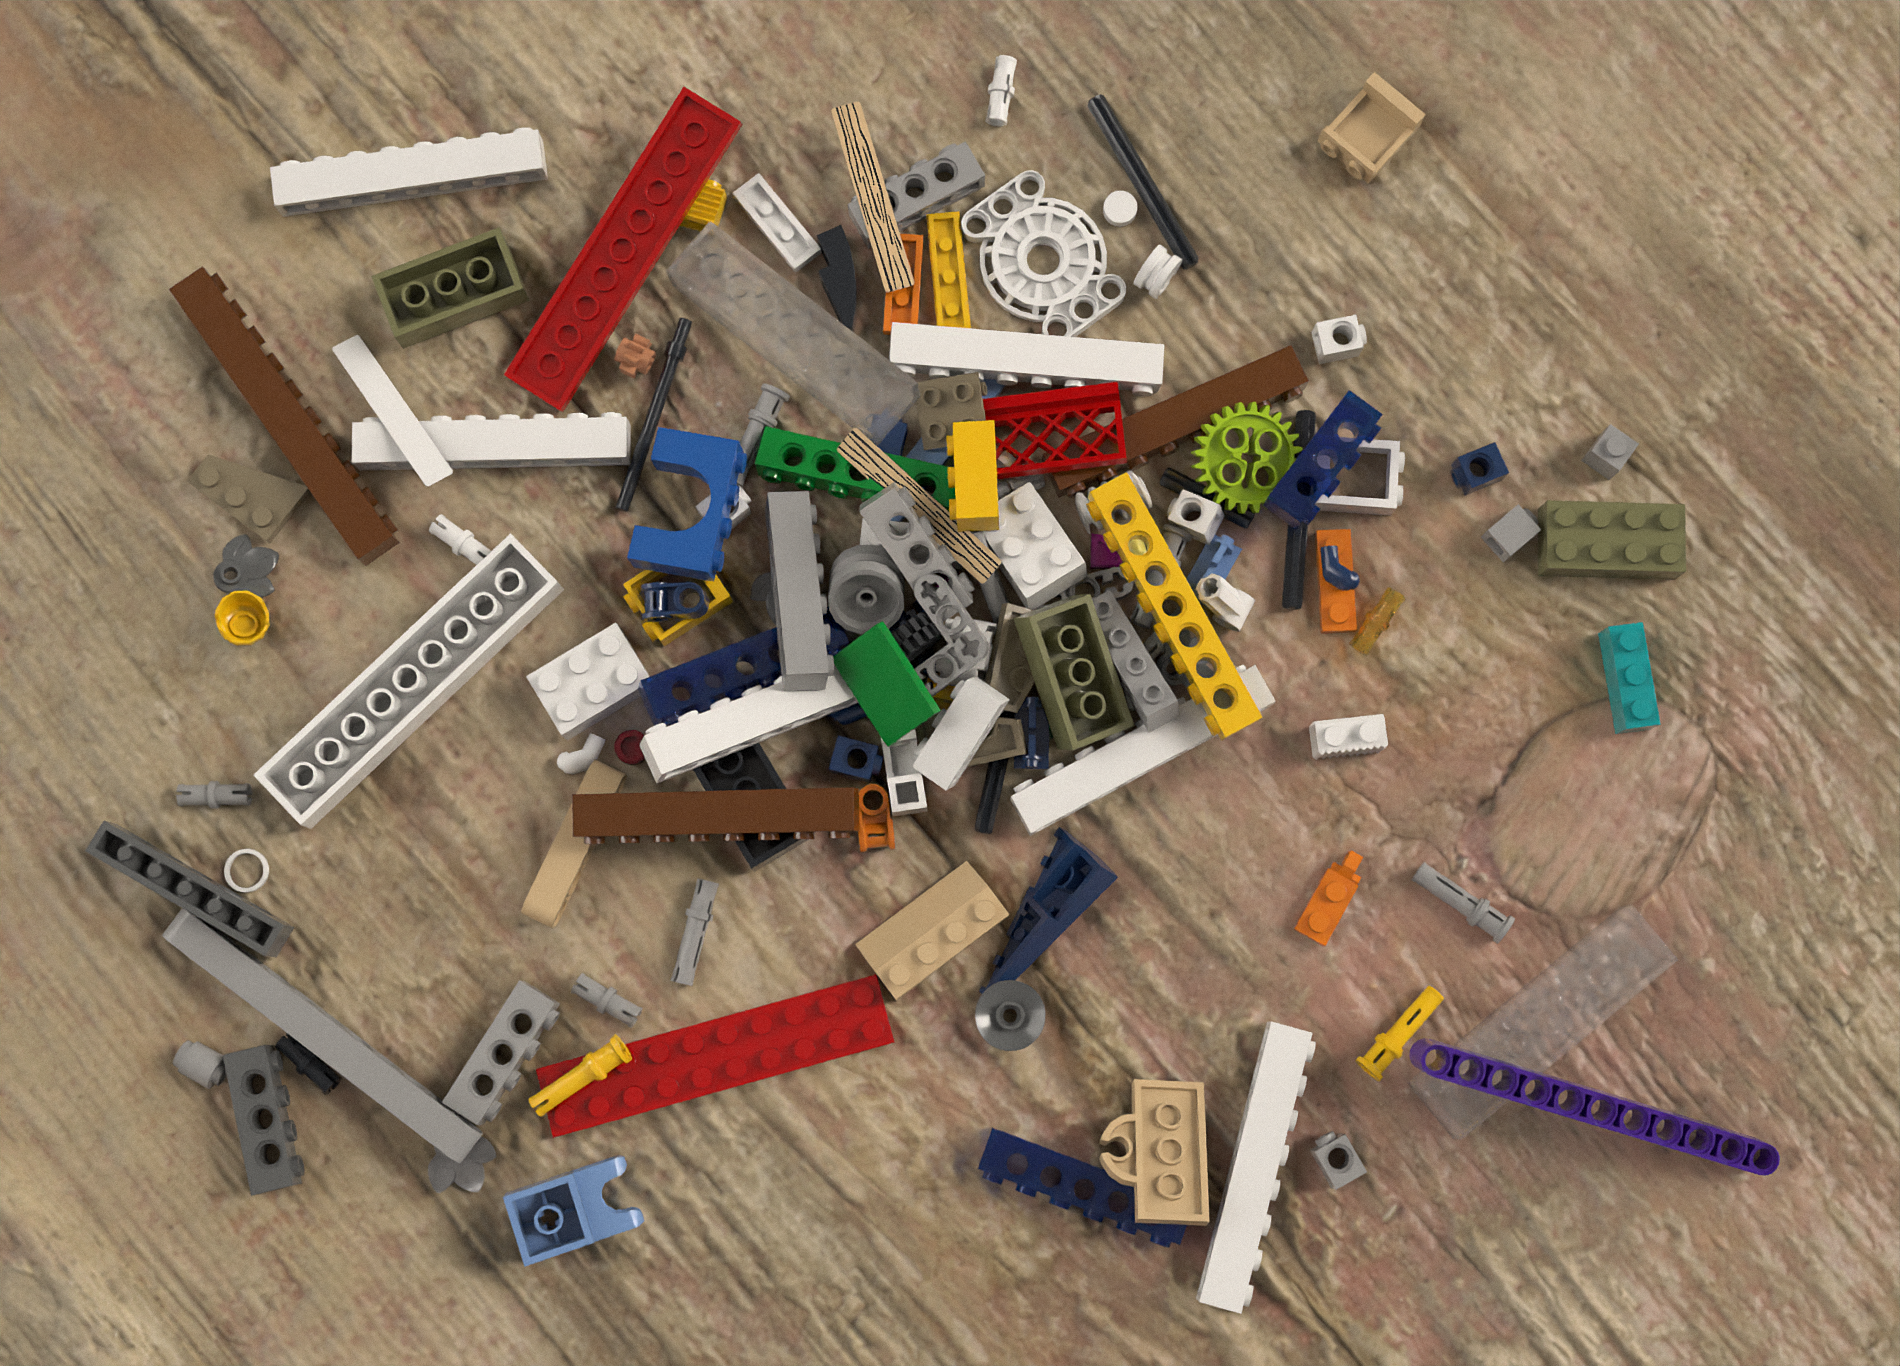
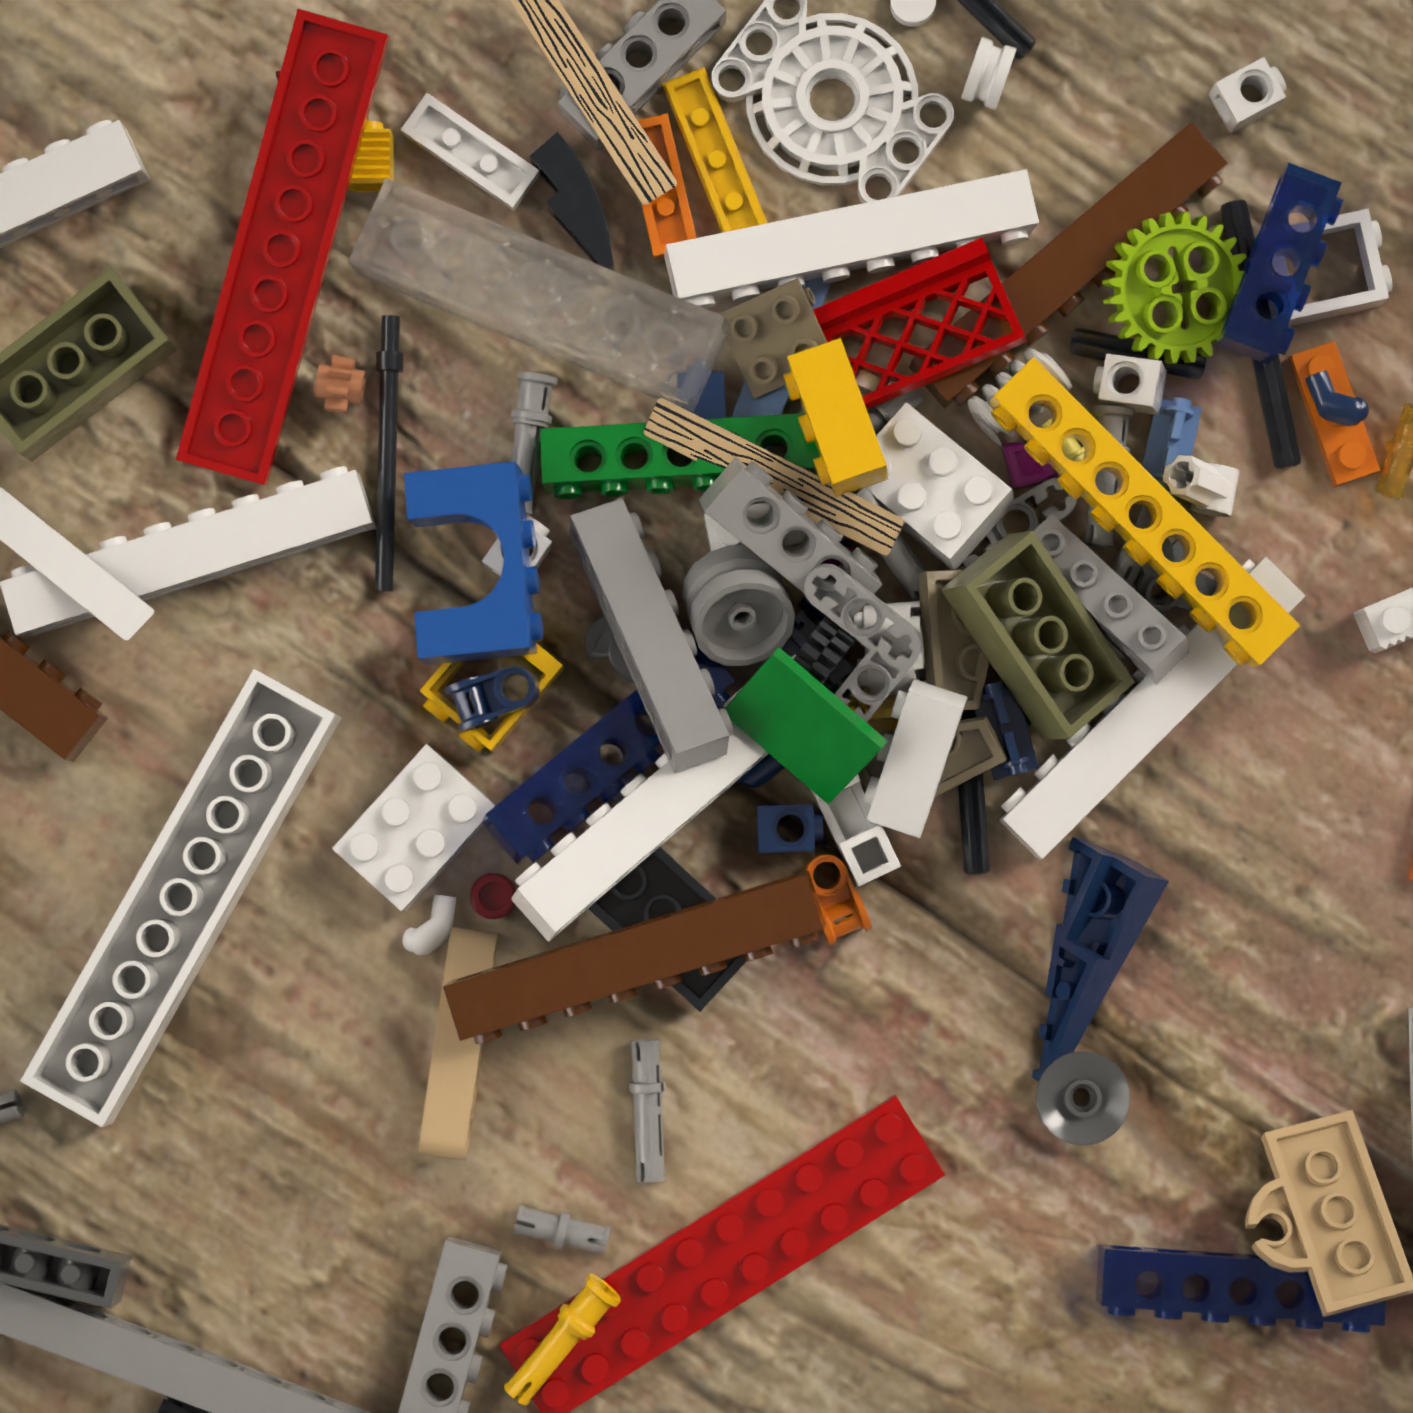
camera: 15 degrees left, 5 degrees up
white piece [224,849,269,893] -> none
white pin [429,514,491,565] -> none
tan slope [855,861,1009,1000] -> none

